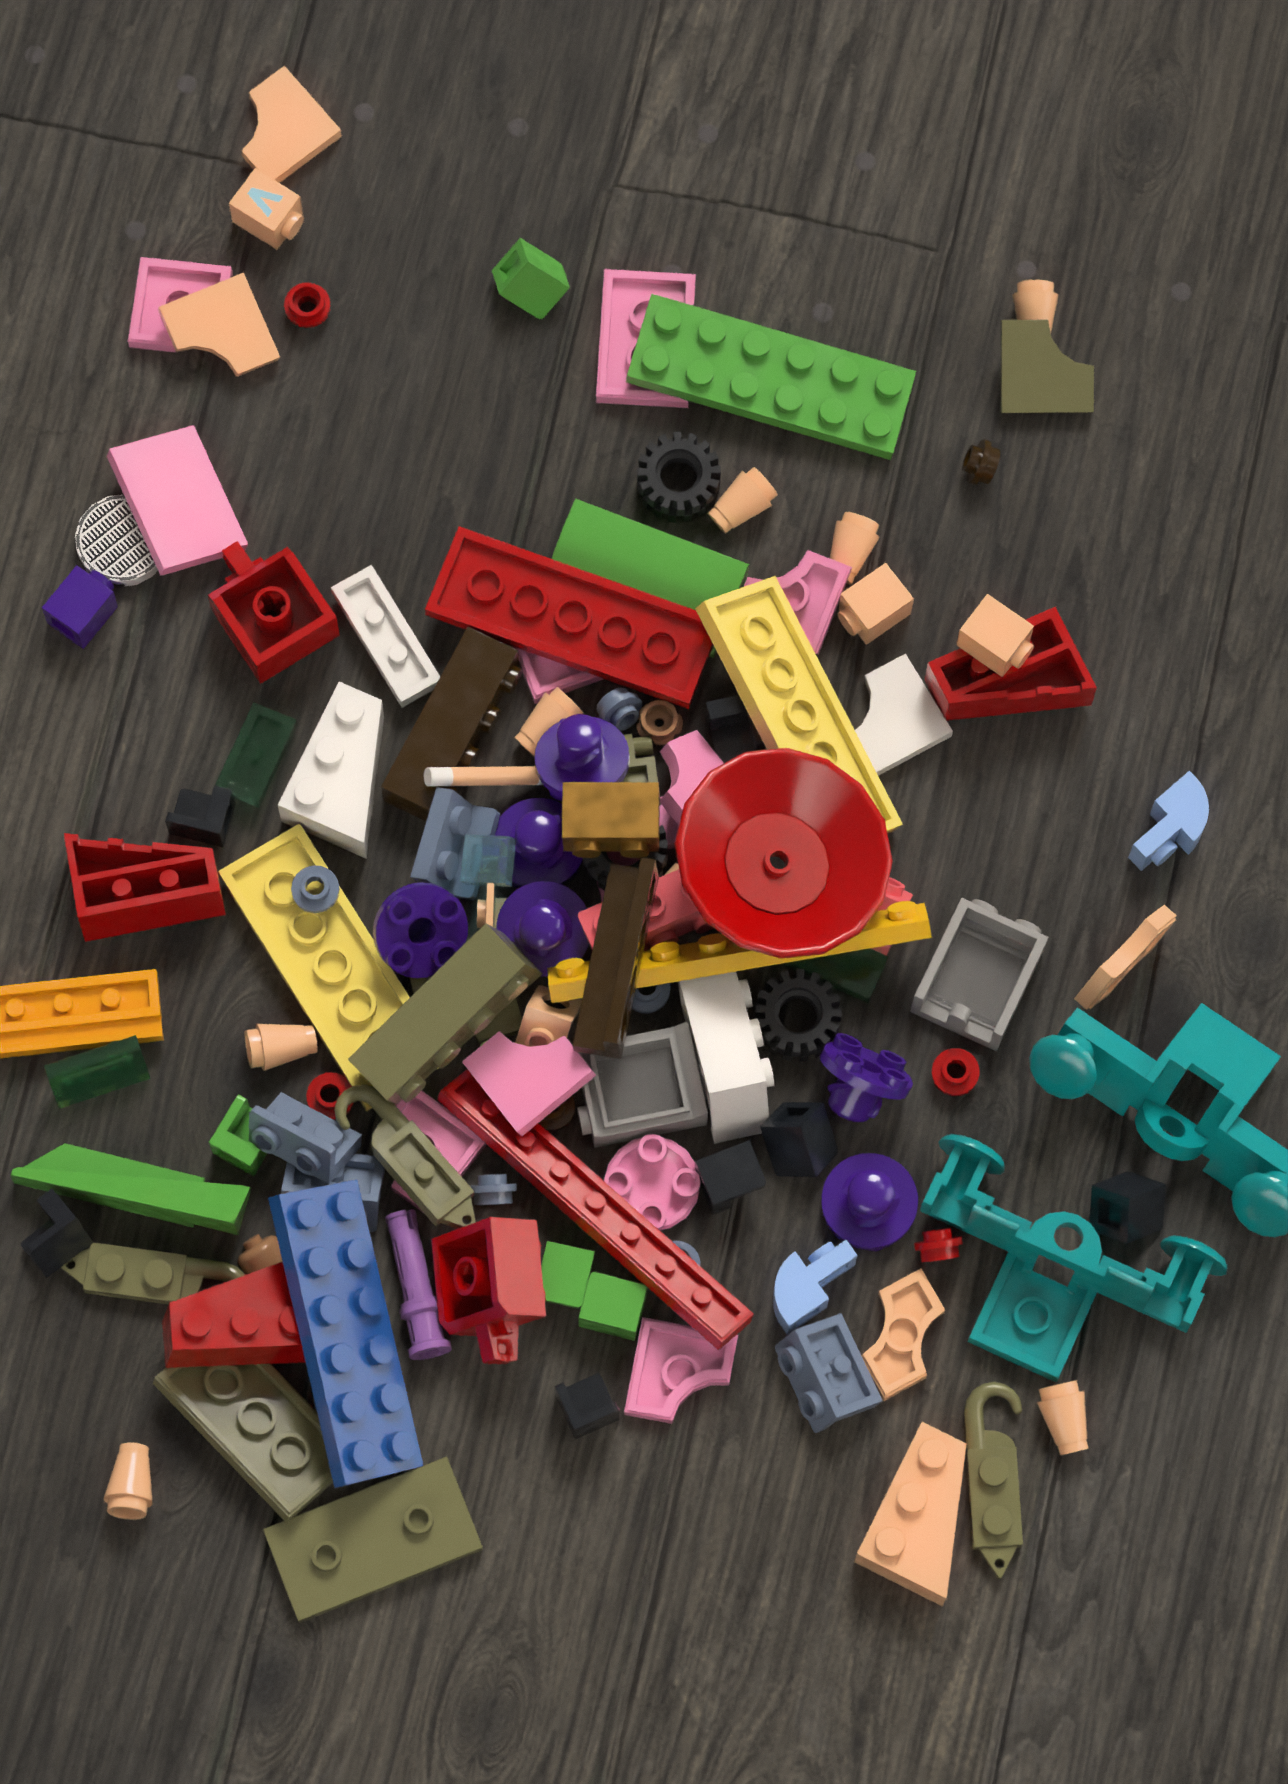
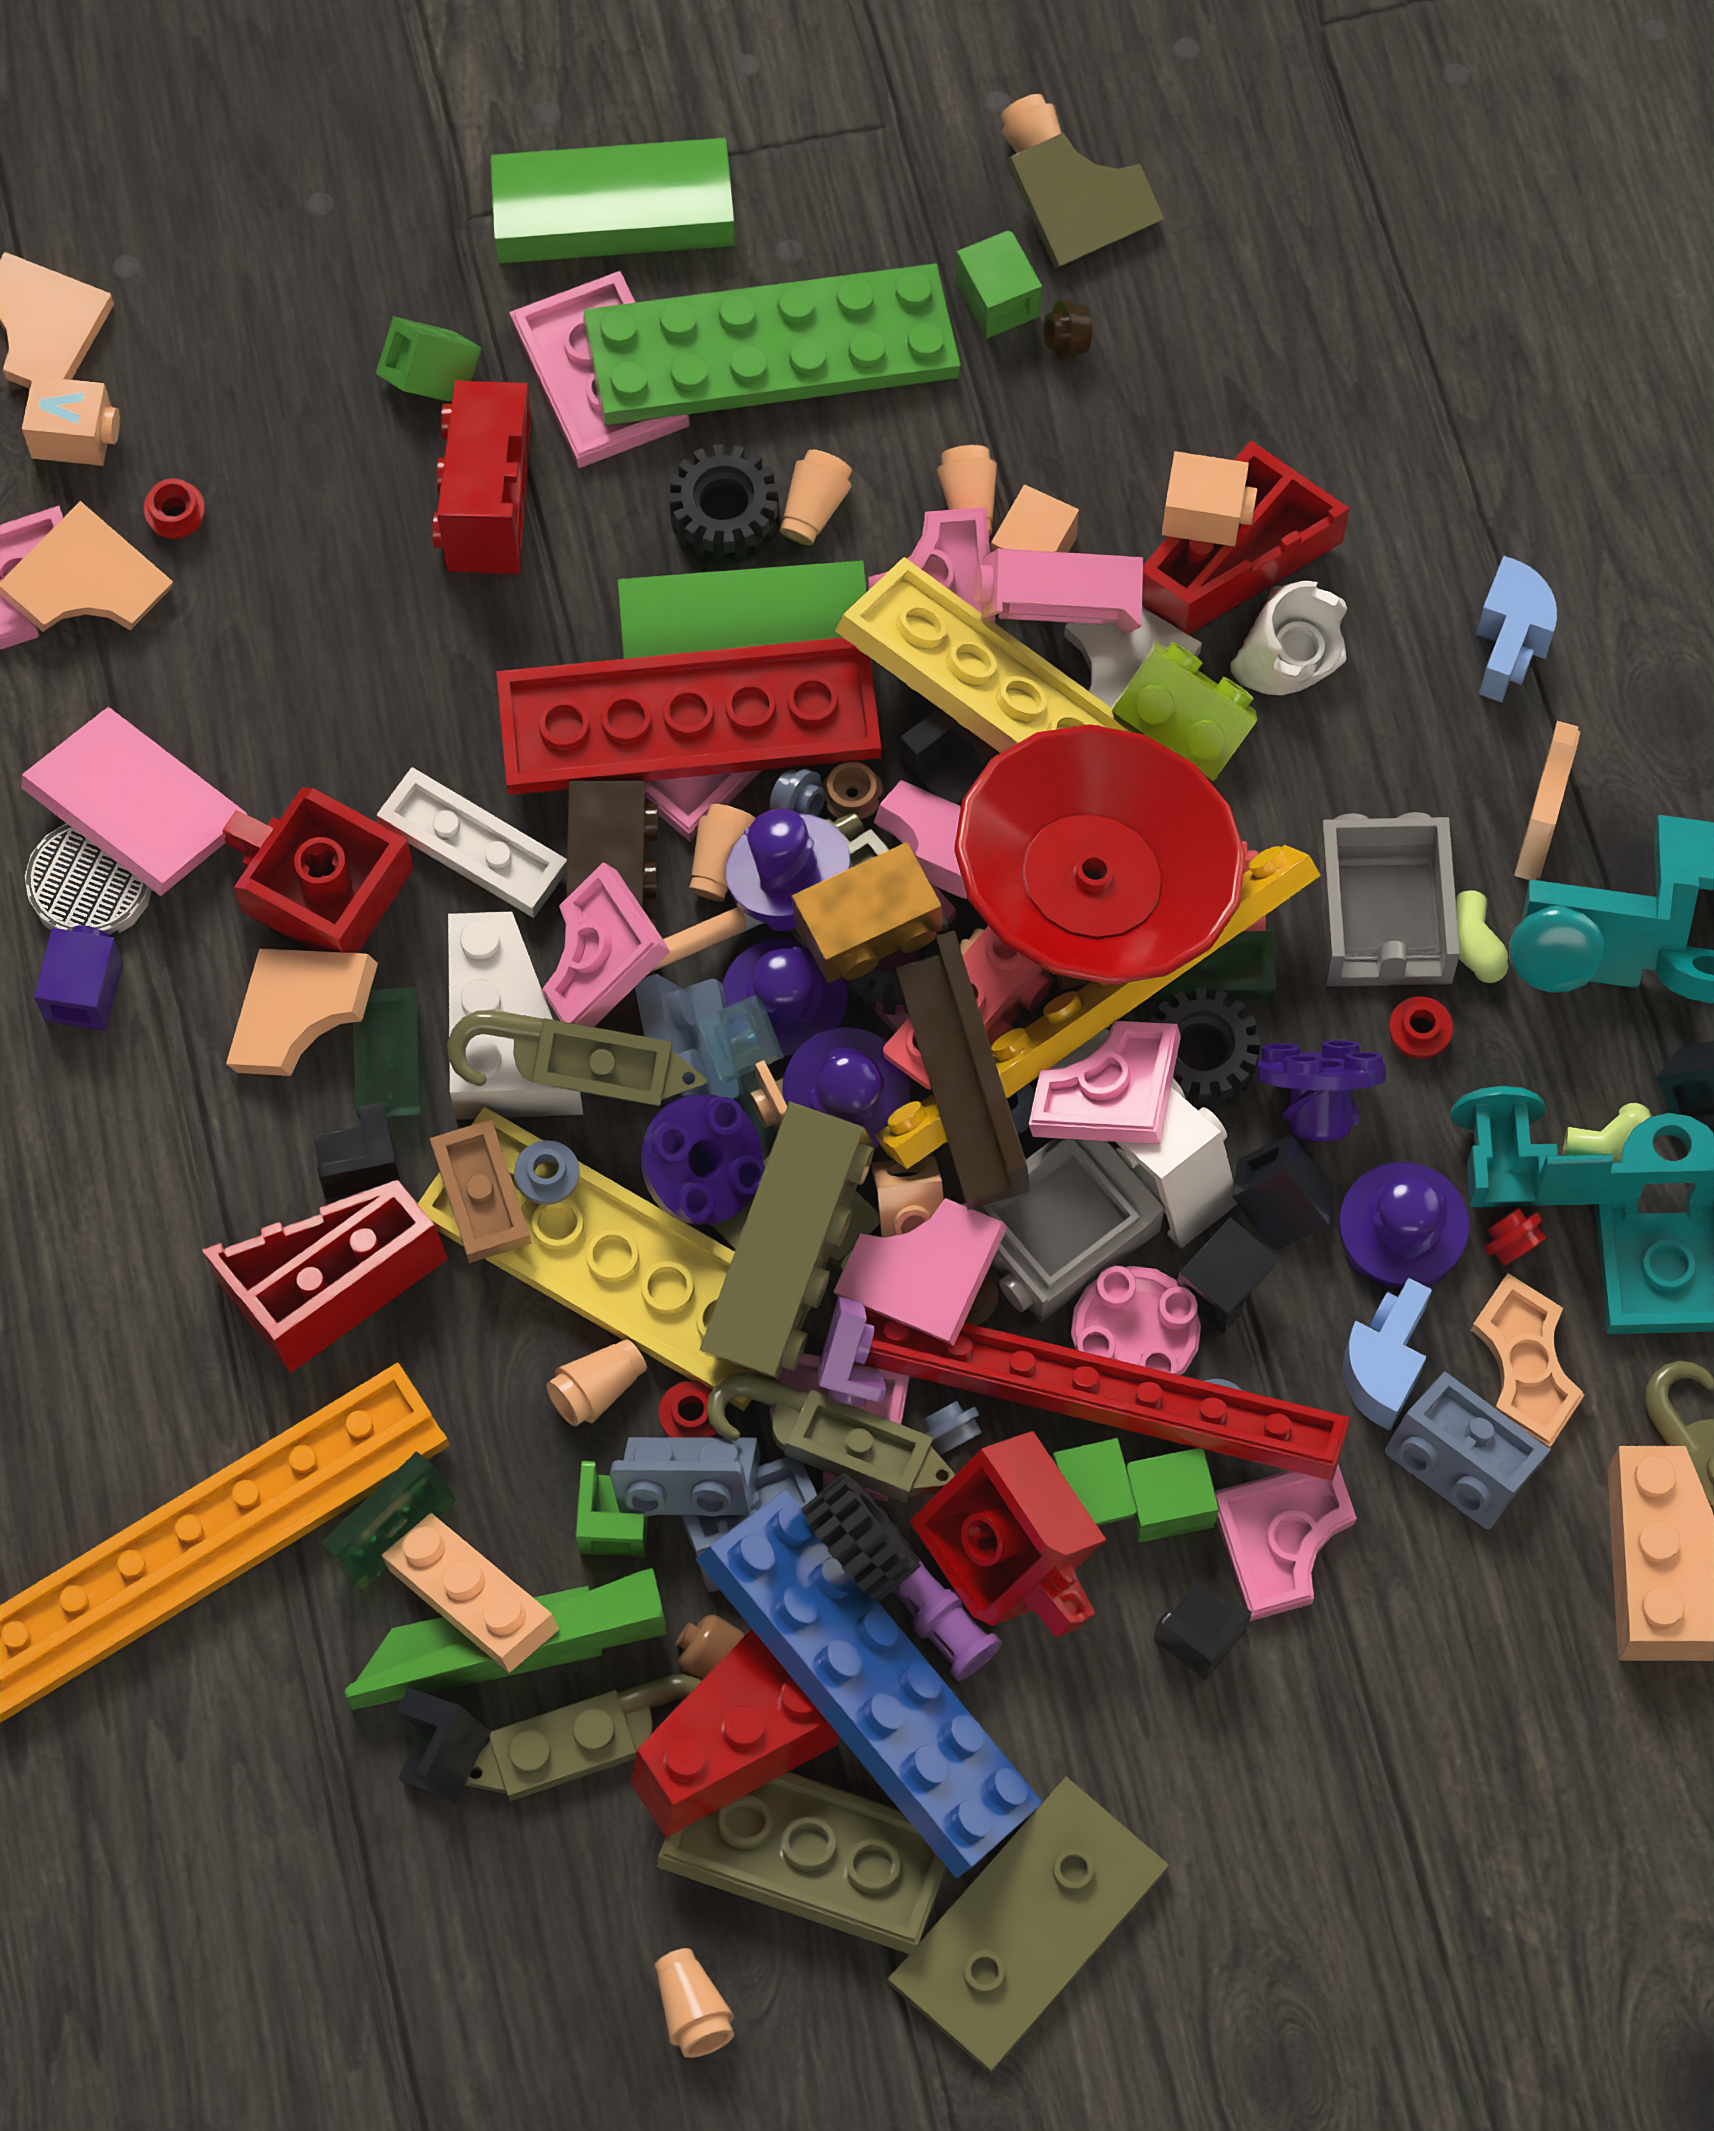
camera: 25 degrees left, 5 degrees down
none -> light nougat tile [226,949,378,1076]
none -> light nougat plate [381,1513,559,1673]
none -> medium nougat plate [430,1119,531,1263]
none -> red wedge [433,381,532,574]
none -> olive plate [447,1009,707,1107]
none -> bright green slope [491,138,735,263]
none -> bright pink tile [541,862,671,1027]
none -> black tyre [801,1474,921,1601]
none -> medium lavender bracket [817,1296,886,1406]
none -> bright green panel [956,231,1042,339]
none -> bright pink window [973,549,1143,635]
none -> bright pink tile [1029,1021,1181,1144]
none -> lime bracket [1112,641,1257,781]
none -> white hair [1230,581,1347,696]
none -> yellowish green arm [1456,891,1508,983]
none -> yellowish green arm [1563,1103,1651,1163]

